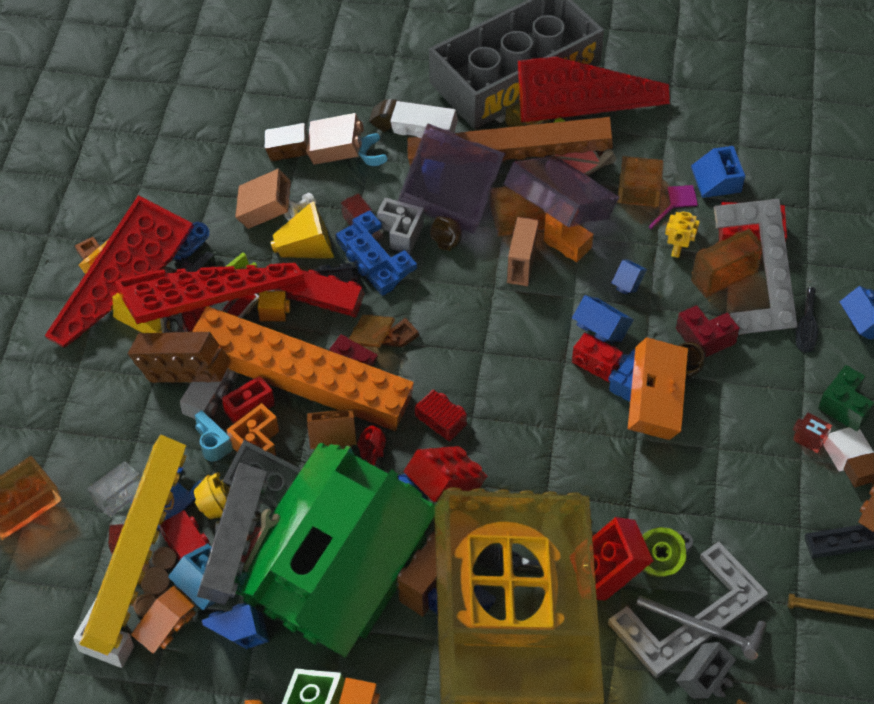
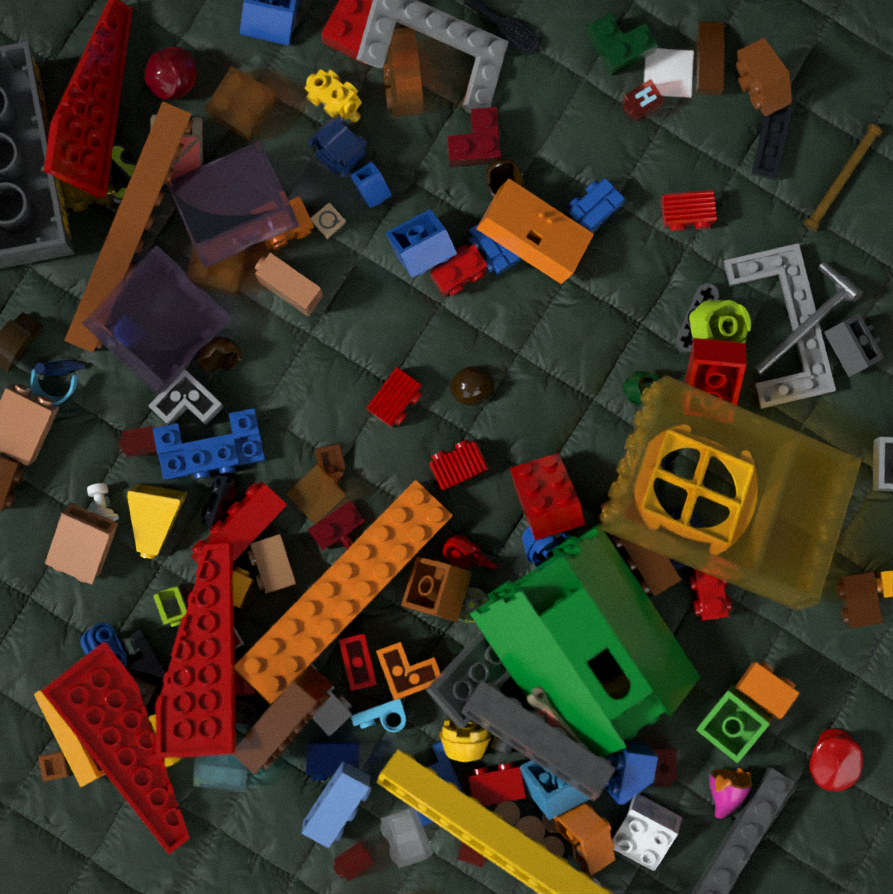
camera: 75 degrees left, 30 degrees up
white brick [391,101,458,141] -> none
magenta piece [649,185,698,229] -> none
none -> dark blue bar [35,360,85,376]
none -> dark red piece [144,46,197,101]
none -> clear light blue brick [194,754,249,792]
none -> medium nougat brick [248,534,297,594]
none -> medium blue brick [302,761,372,848]
none -> clear blue brick [306,743,360,781]
none -> dark blue brick [308,116,367,177]
none -> tan tile [310,203,346,239]
none -> clear red brick [333,839,375,882]
none -> red brick [366,367,423,428]
none -> dark brown hair [450,366,495,406]
none -> blue brick [566,178,625,232]
none -> white bracket [612,794,682,871]
none -> clear red brick [651,748,678,786]
none -> red brick [661,190,717,232]
none -> red brick [689,565,732,621]

